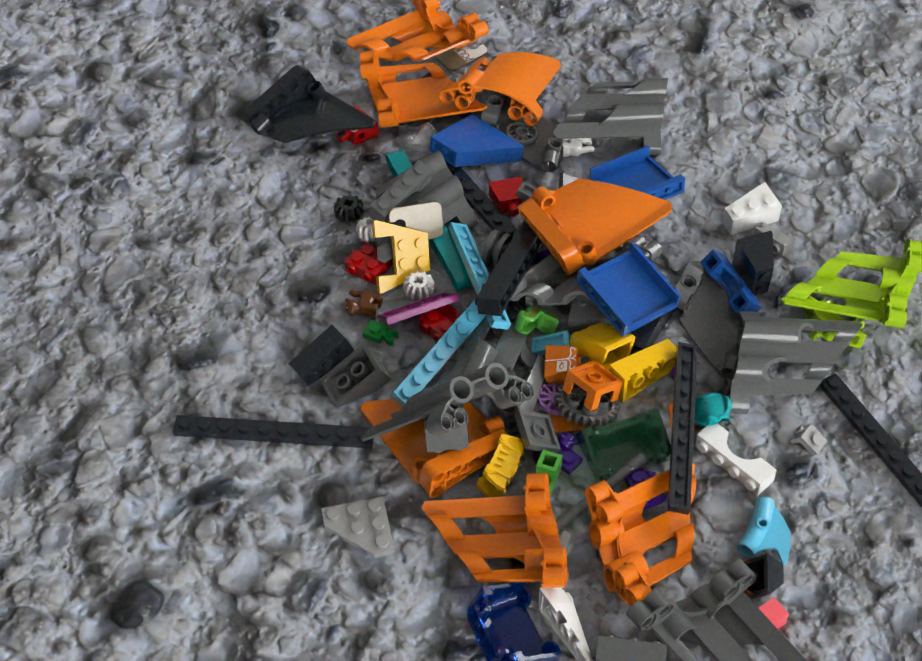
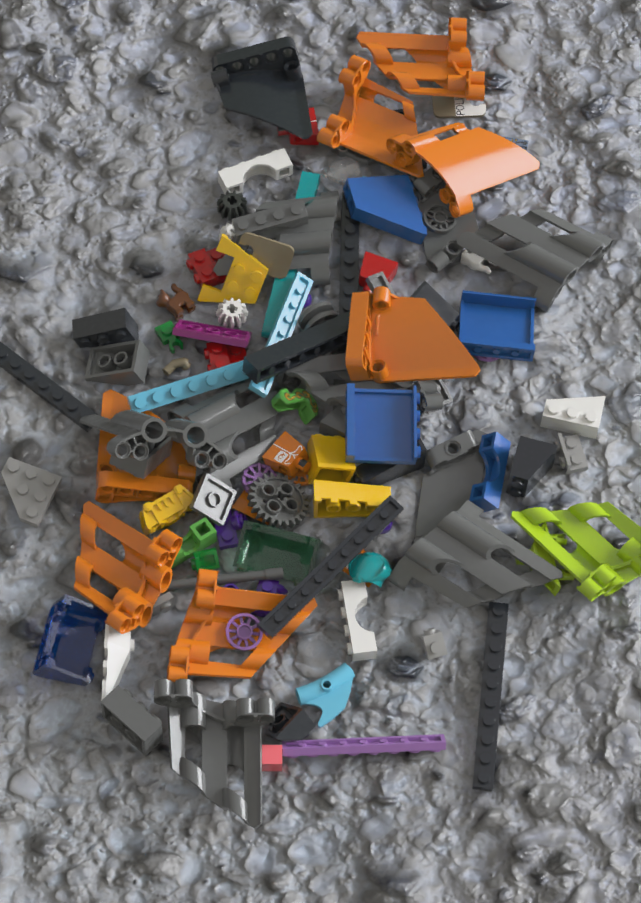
camera: 30 degrees right, 10 degrees up
medium azure tile [531,331,570,356] -> none
orange panel [562,360,623,411] -> none
none -> dark tan arm [162,357,191,376]
none -> green bracket [190,547,220,574]
none -> white arch [218,148,293,195]
none -> medium lavender wheel [225,613,263,651]
none -> medium lavender plate [282,734,446,758]

